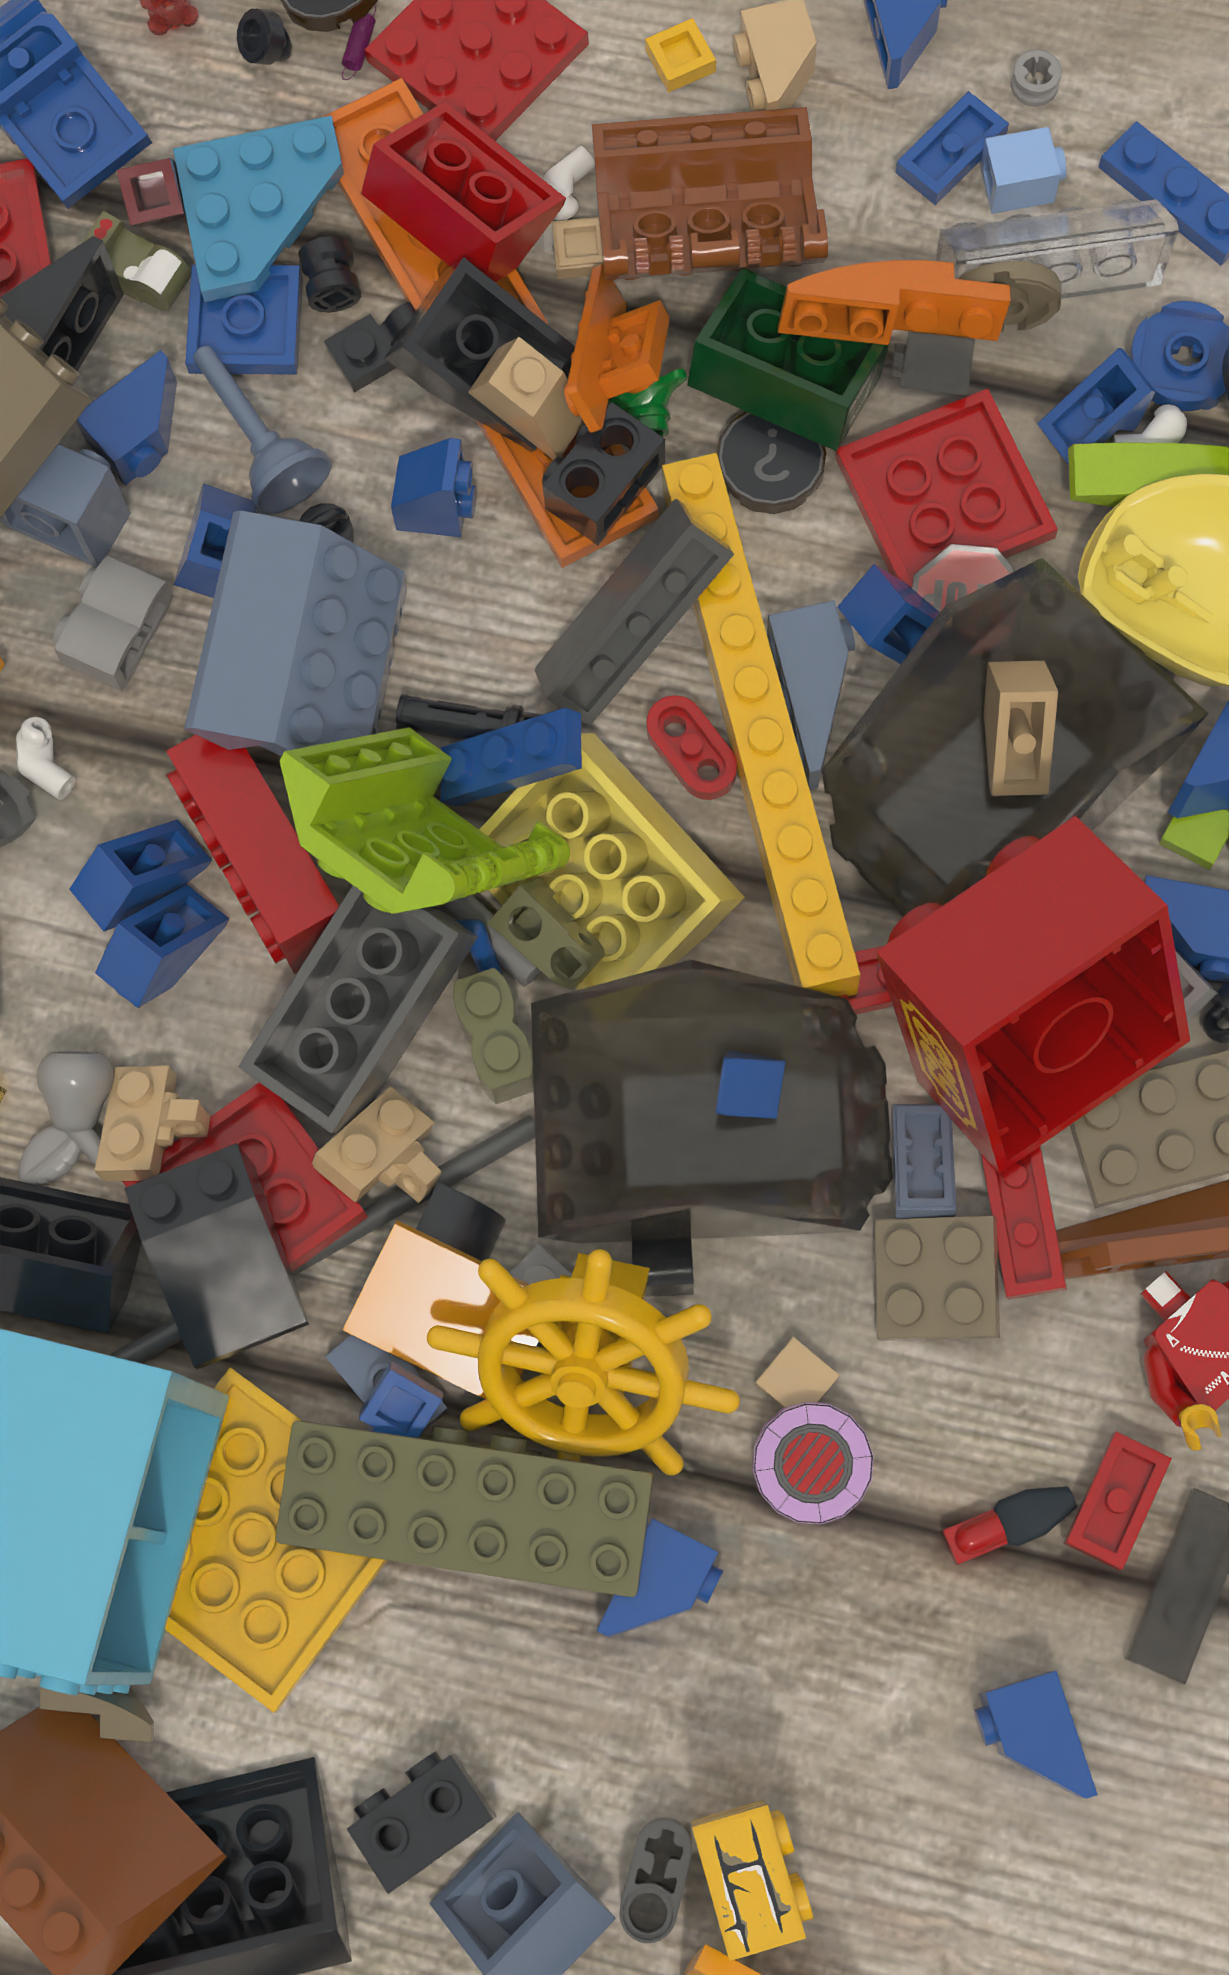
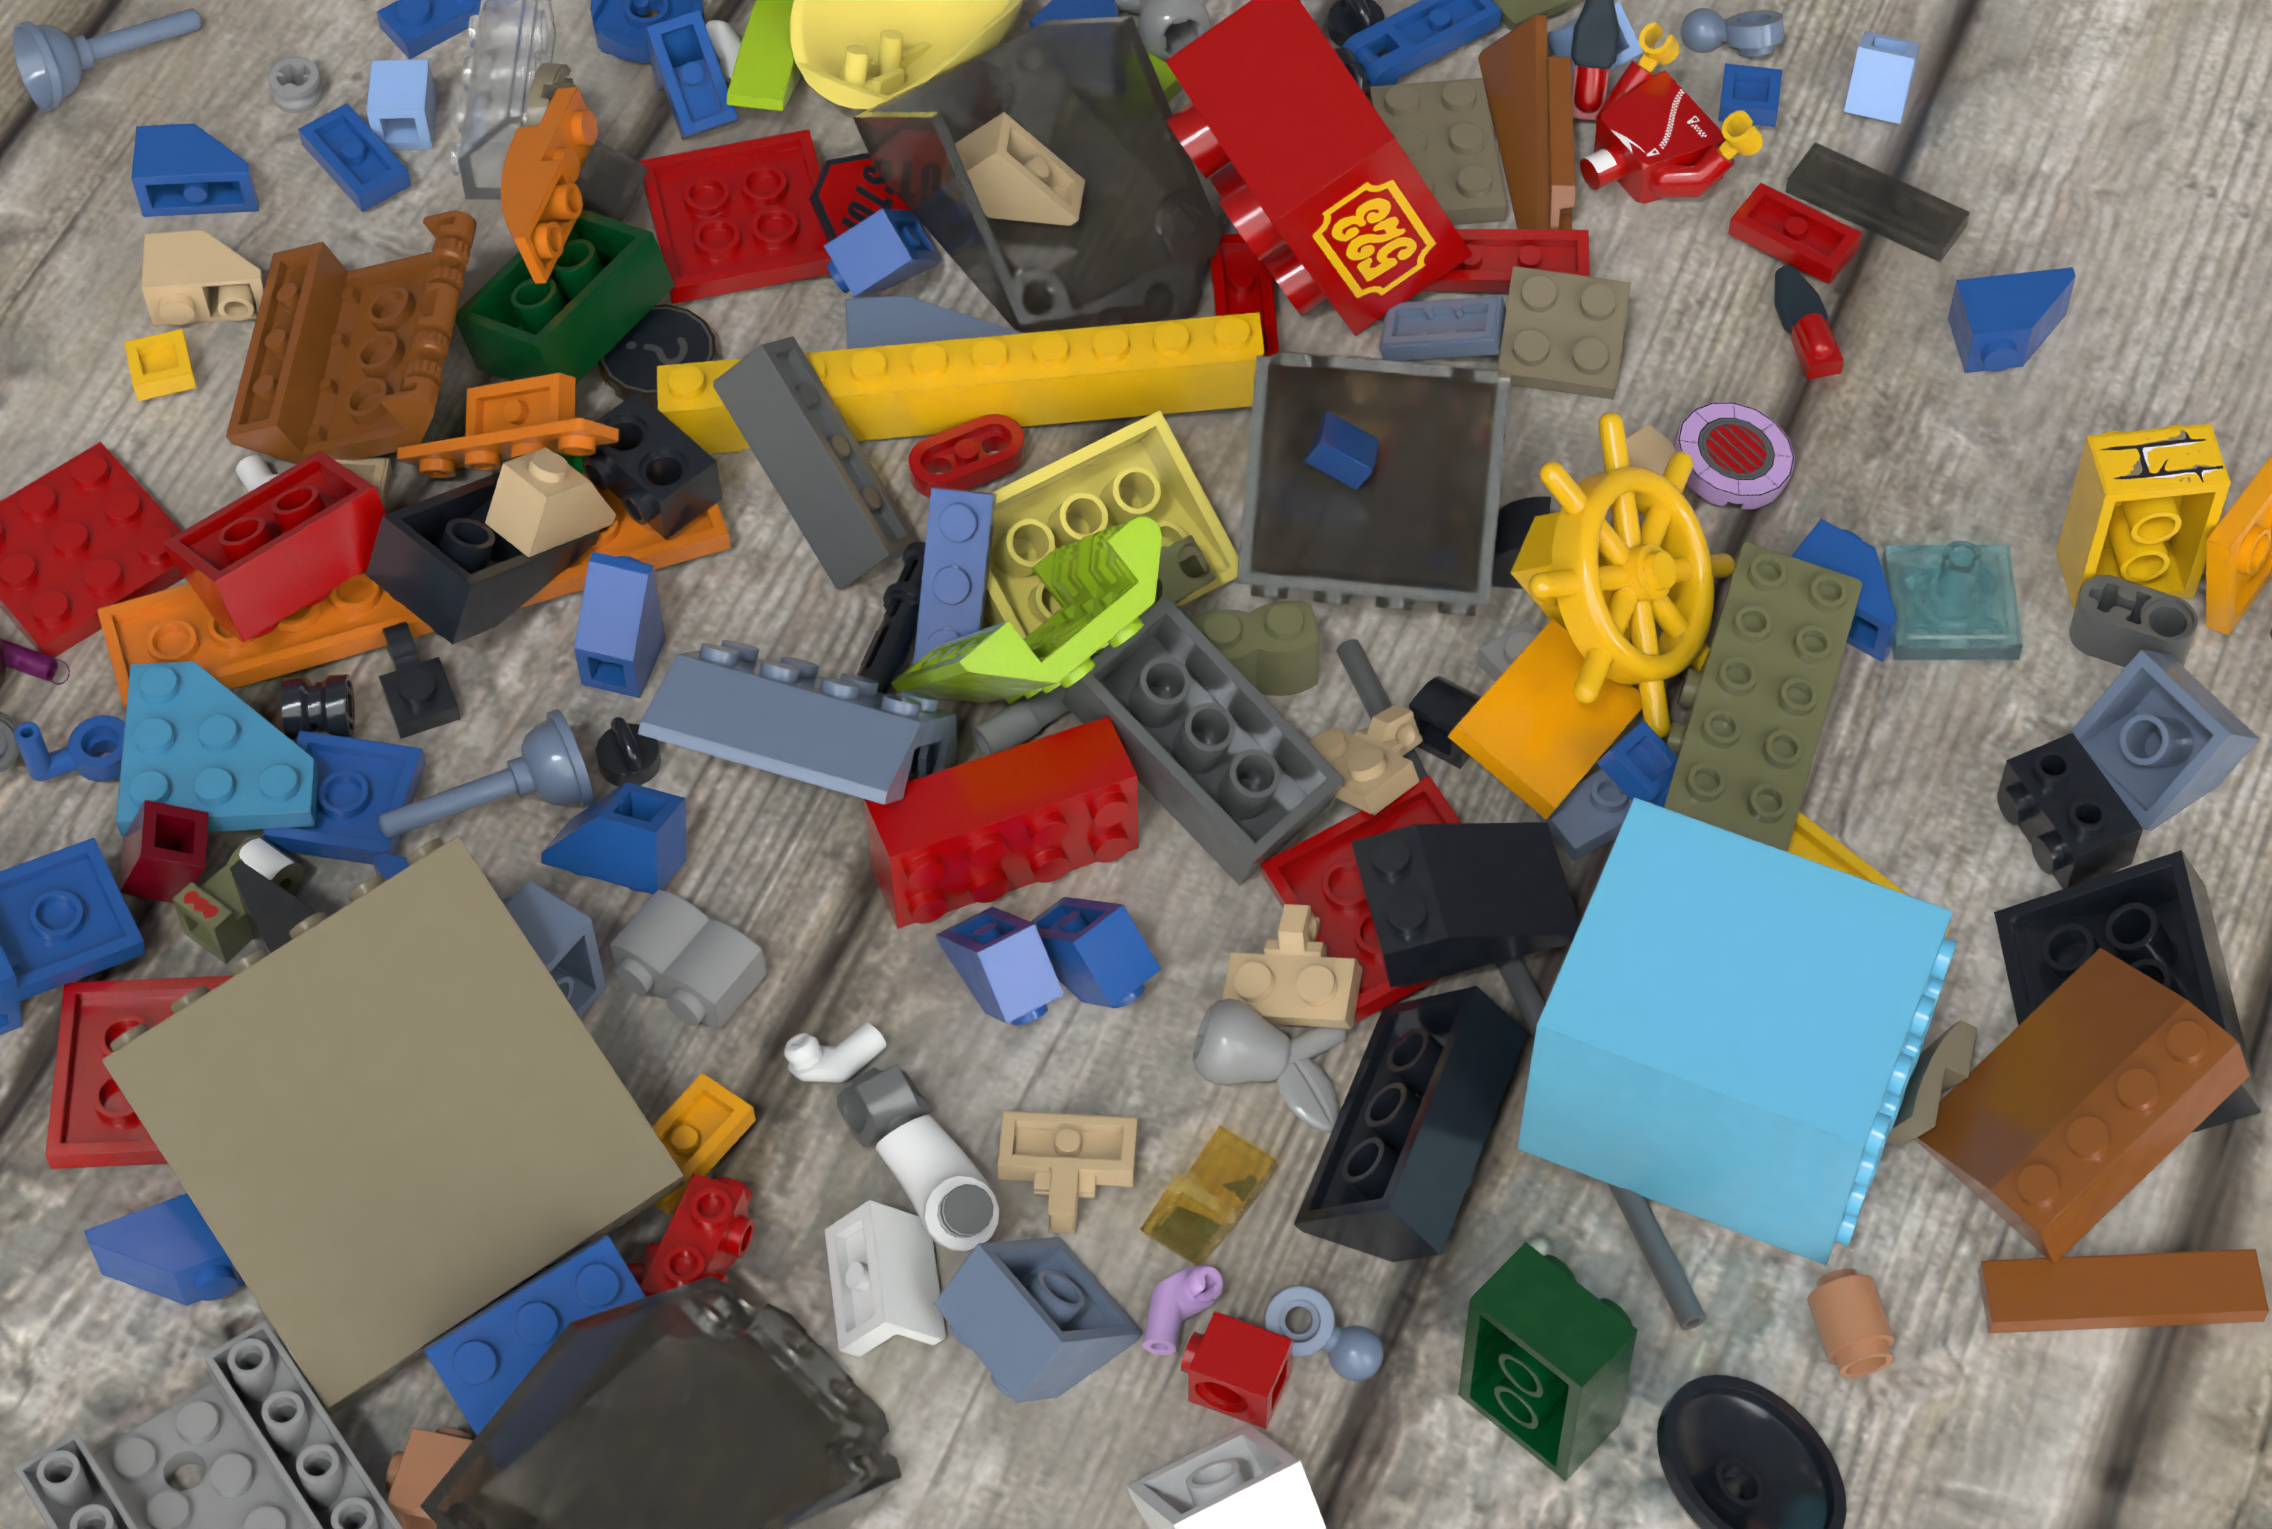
camera: 85 degrees left, 20 degrees down
none -> blue plate [14,715,125,782]
none -> clear light blue plate [1882,540,2023,660]

